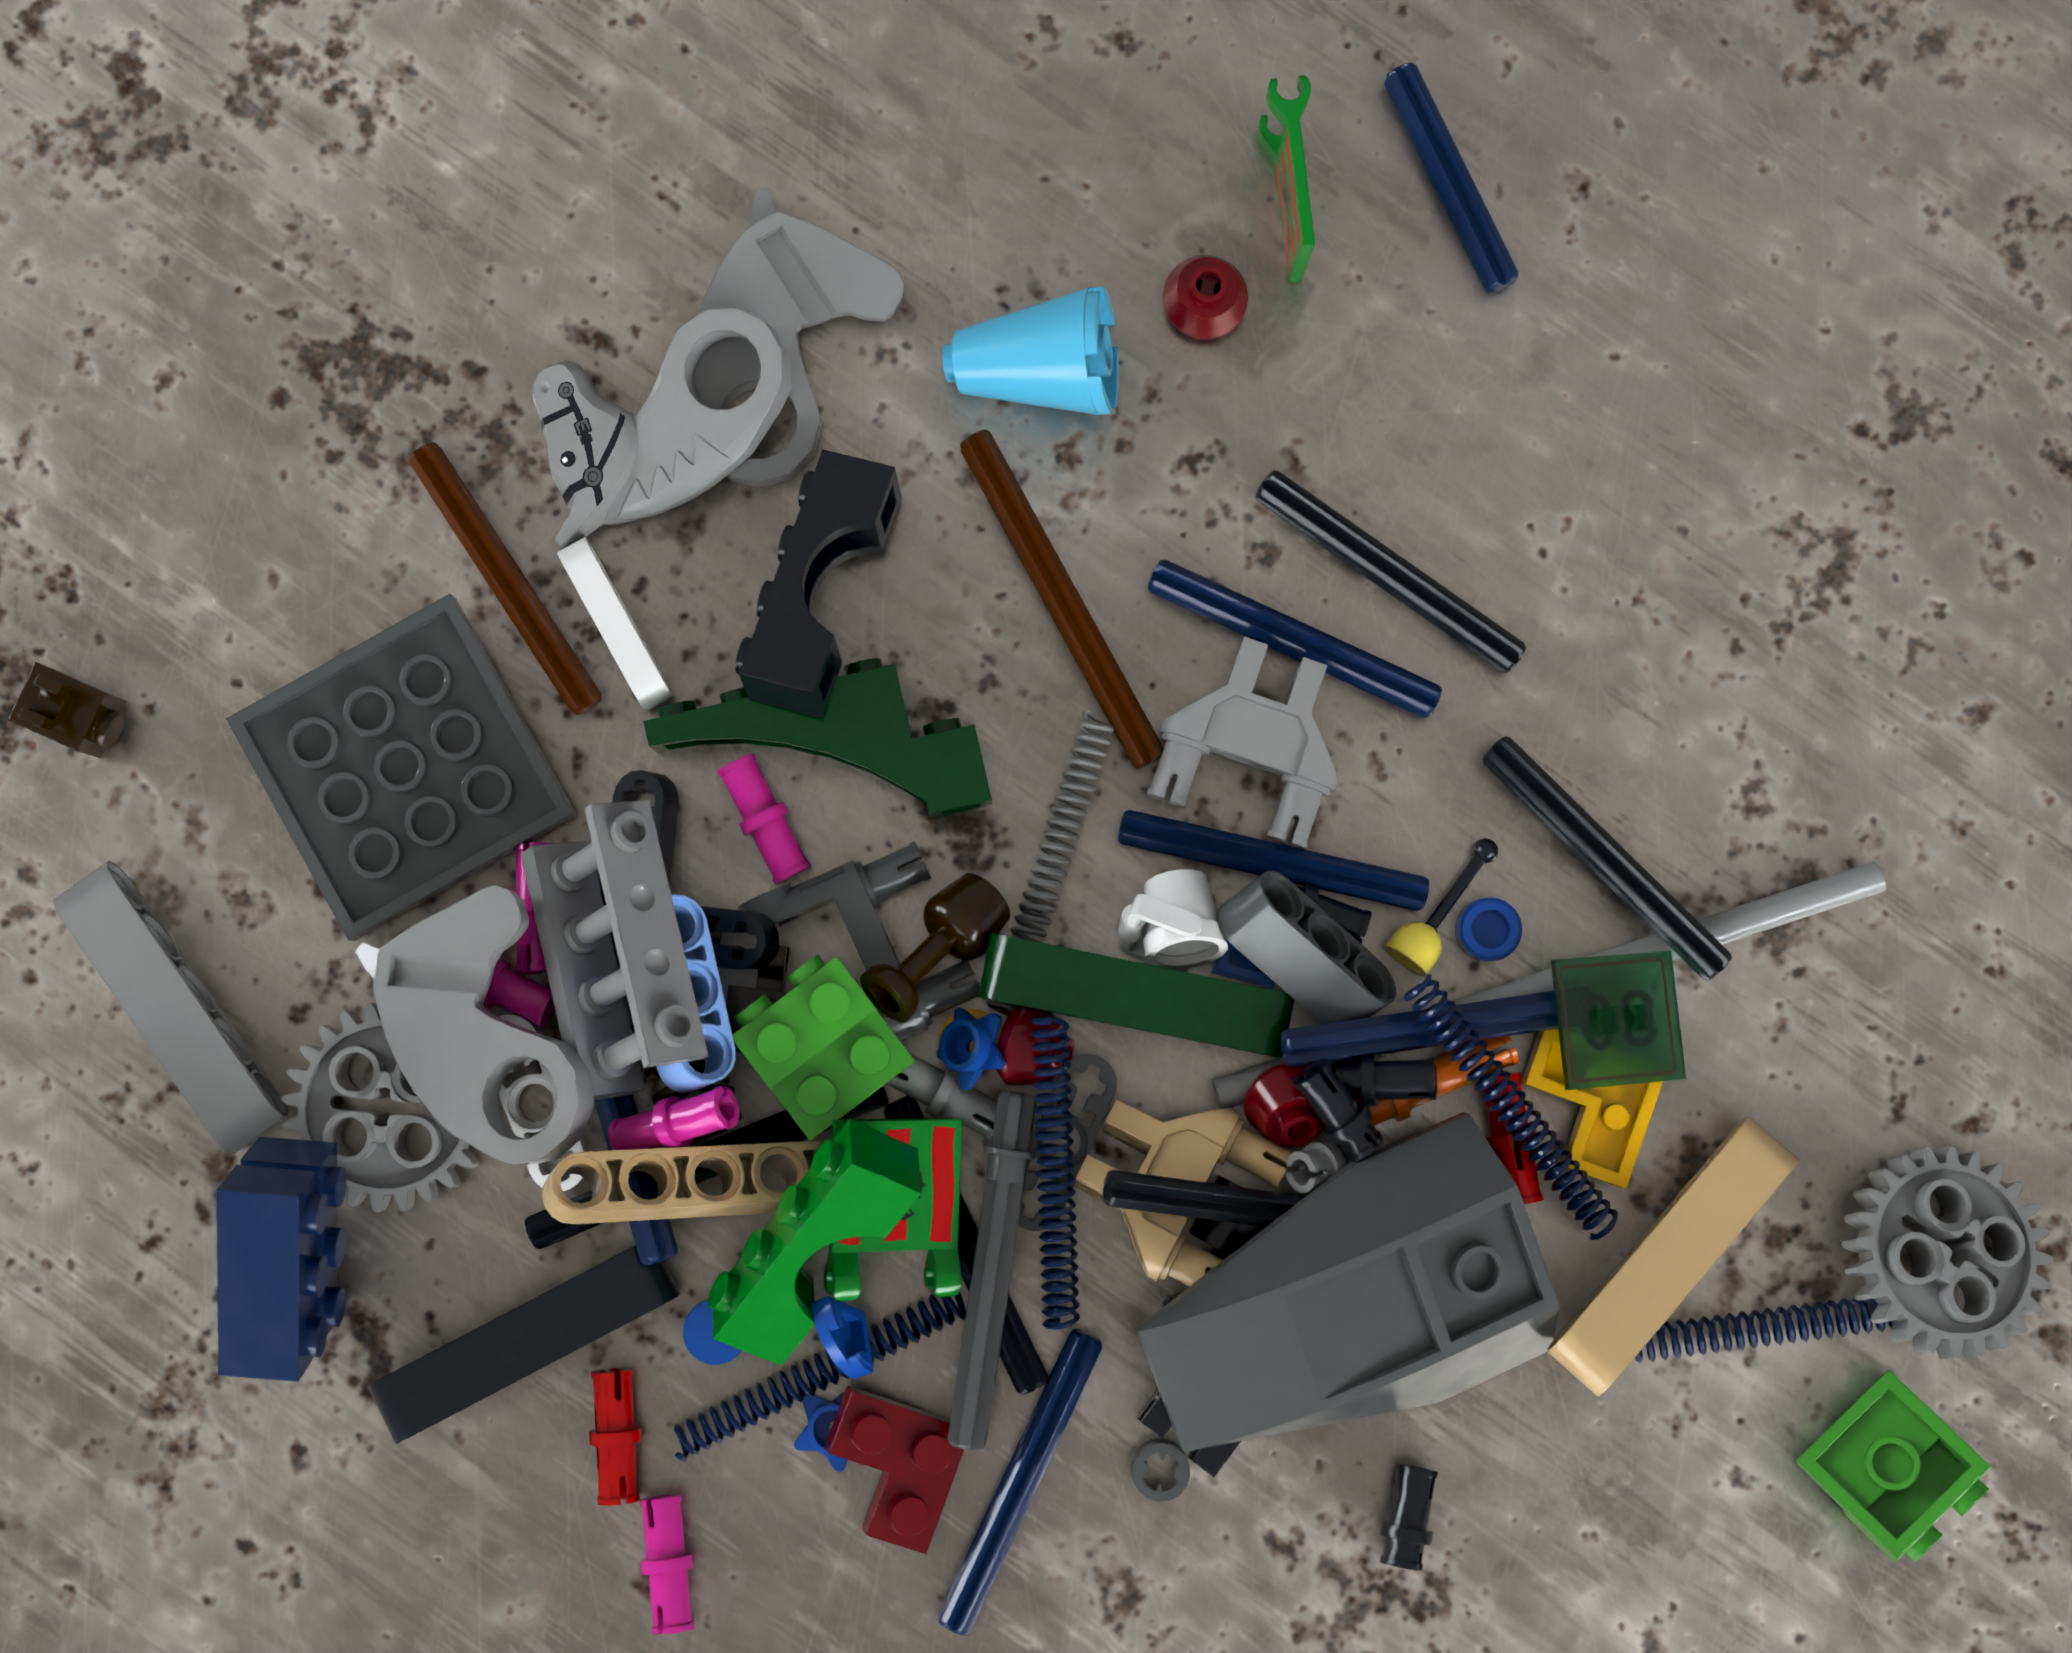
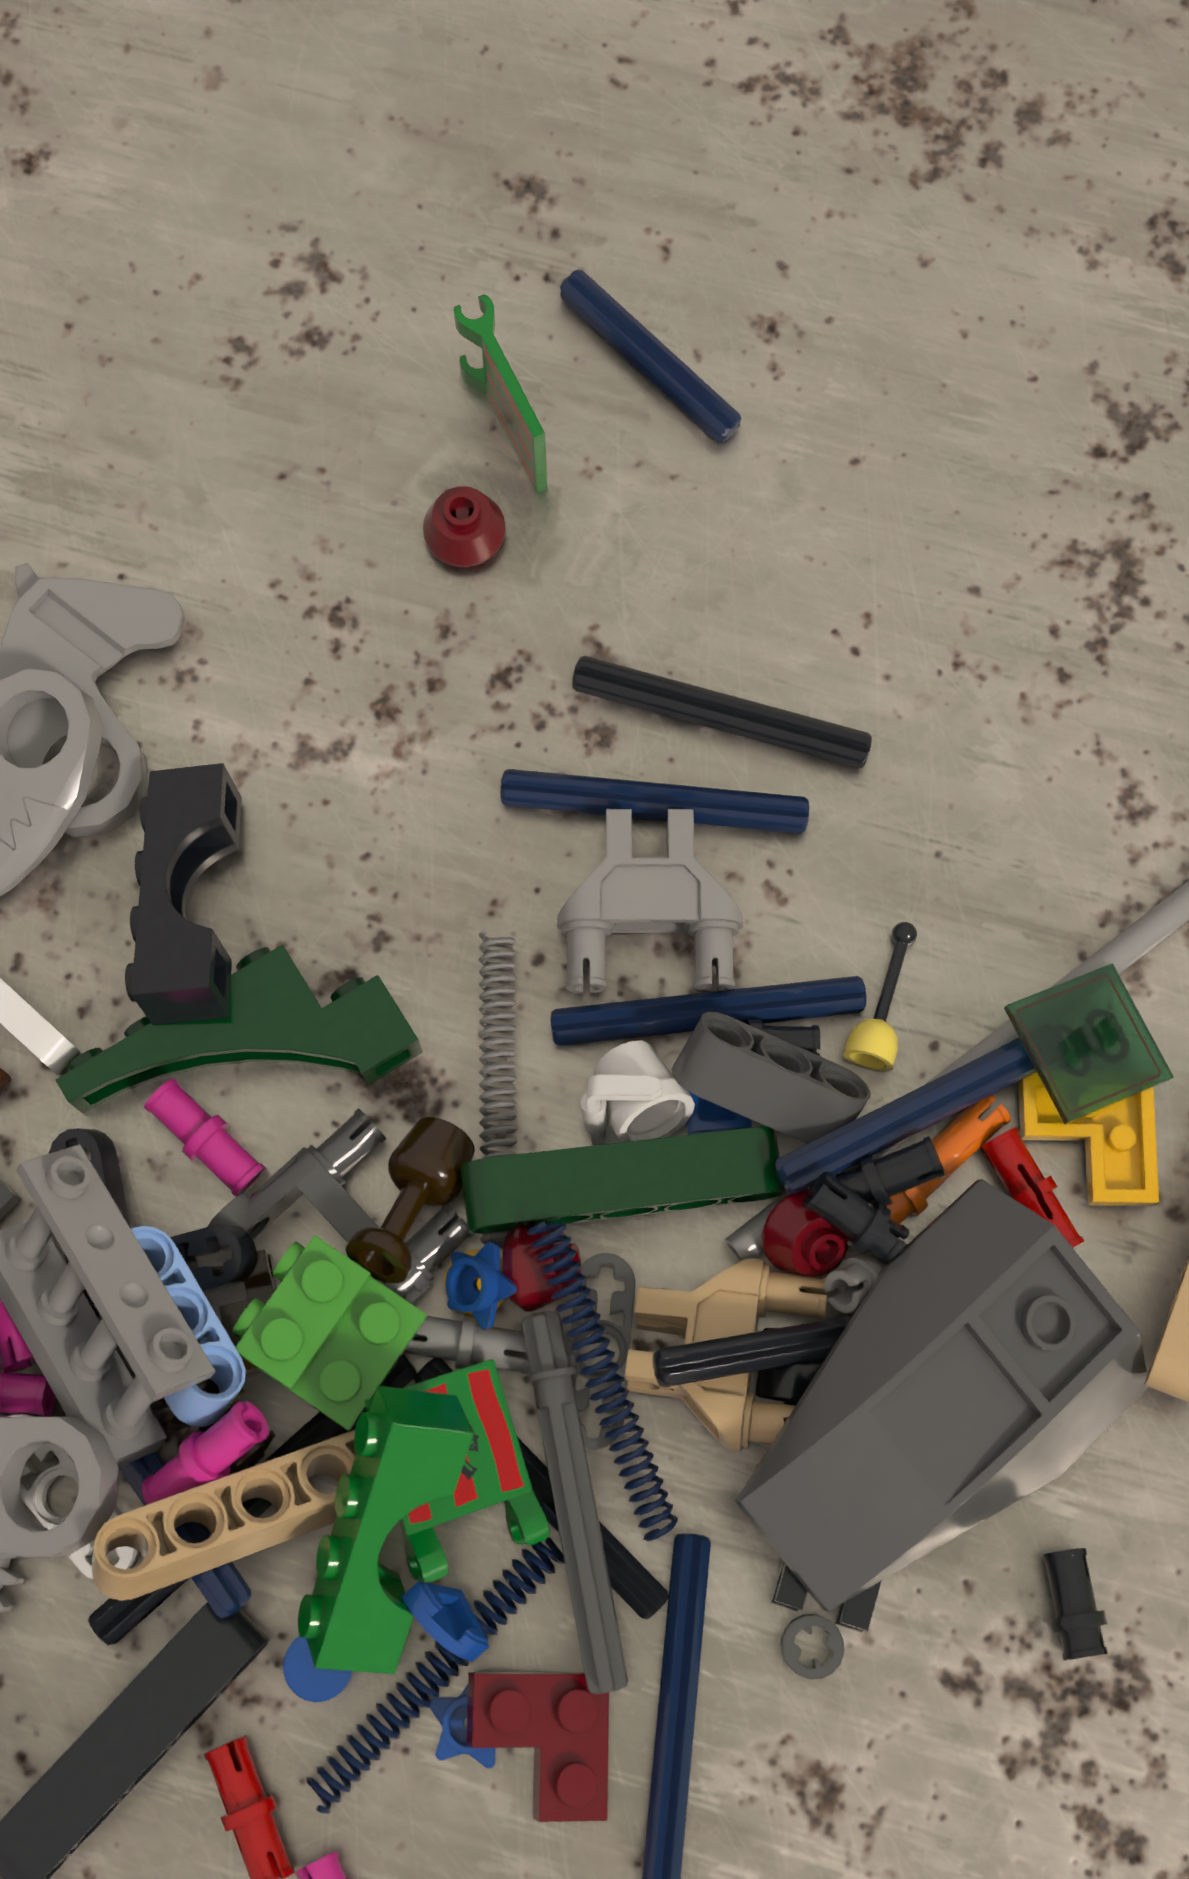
camera: 15 degrees left, 10 degrees down
medium azure cone [943,287,1119,415] -> none
reddish brown axle [960,429,1164,769] -> none
dark blue piece [1404,974,1618,1240] -> none
blue tile [1455,897,1522,962] -> none
black axle [1483,736,1732,981] -> none

